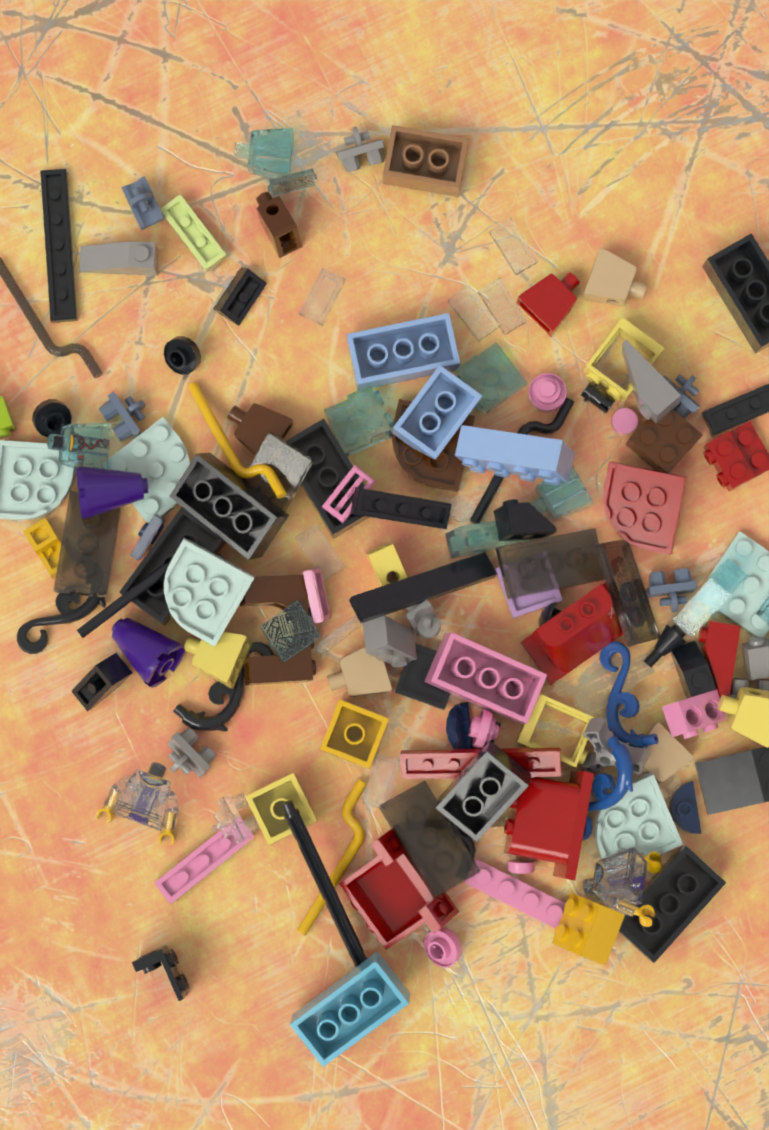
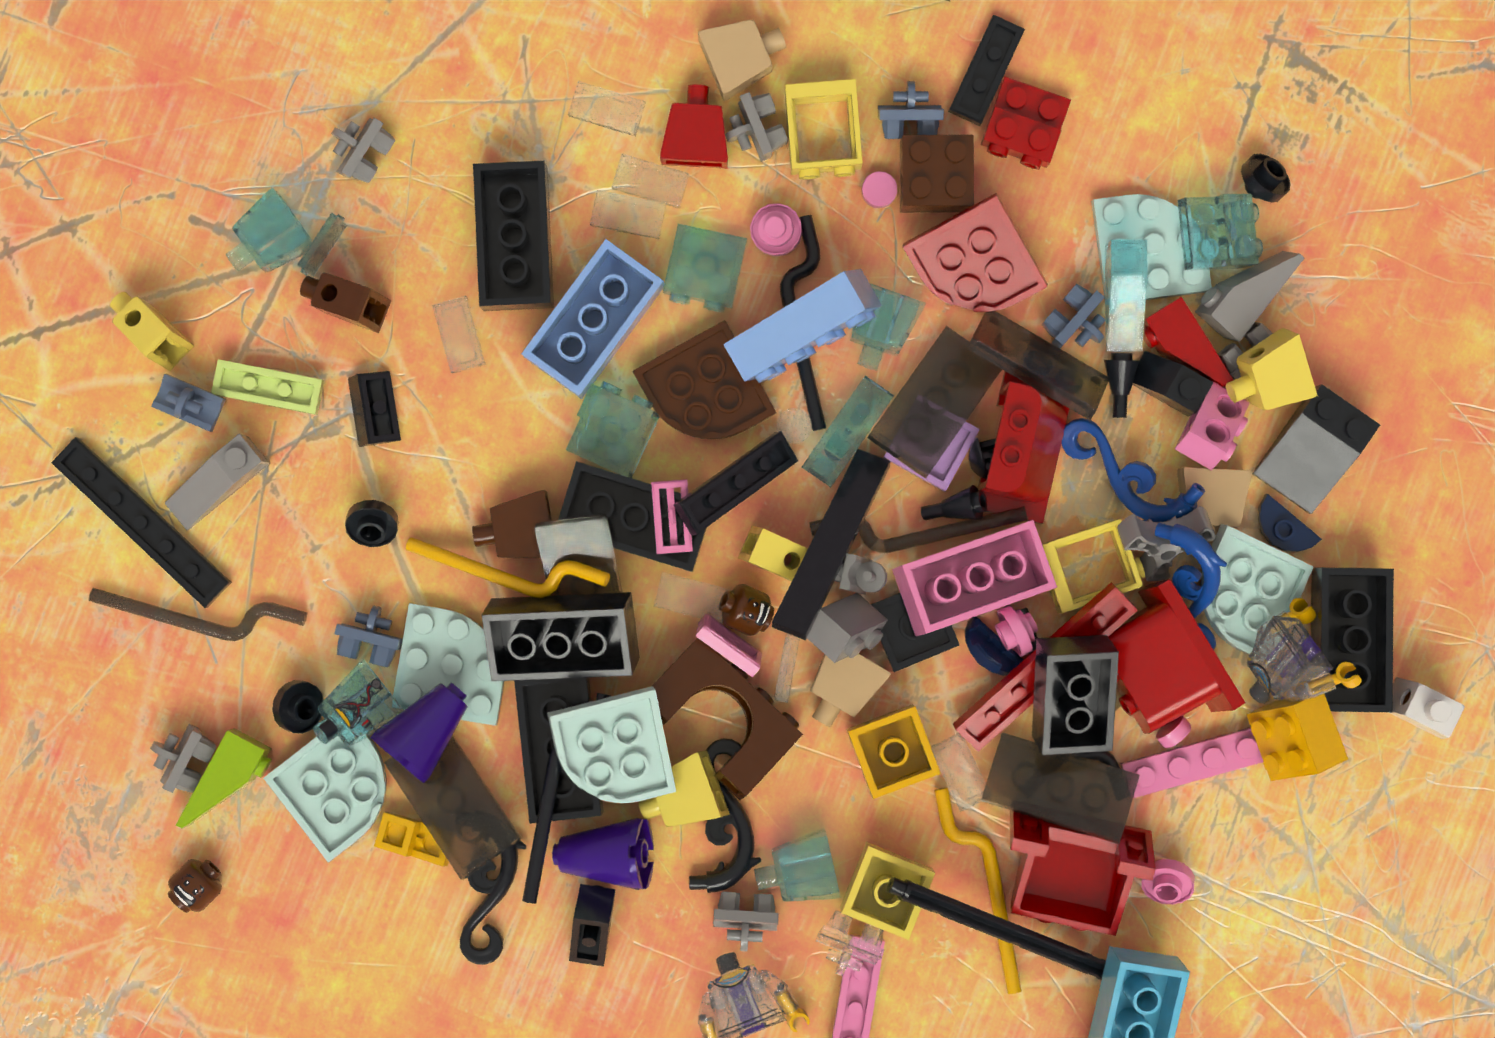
camera: 45 degrees left, 5 degrees up
plate [130,514,165,561] -> none
clear light blue piece [259,600,321,663] -> none
medium nougat brick [383,125,469,197] -> none
light blue slope [392,365,482,460] -> none
black slope [493,499,557,541] -> none
black pin [581,383,615,414] -> none
light grey slope [622,340,681,423] -> none
none -> light yellow torso [110,292,194,371]
none -> black brick [473,161,554,311]
none -> reddish brown head [719,584,774,636]
none -> light grey hips [725,92,788,162]
none -> clear light blue torso [754,828,841,901]
none -> clear smoke piece [809,506,1028,553]
none -> black cone [921,485,987,520]
none -> white torso [1389,677,1465,739]

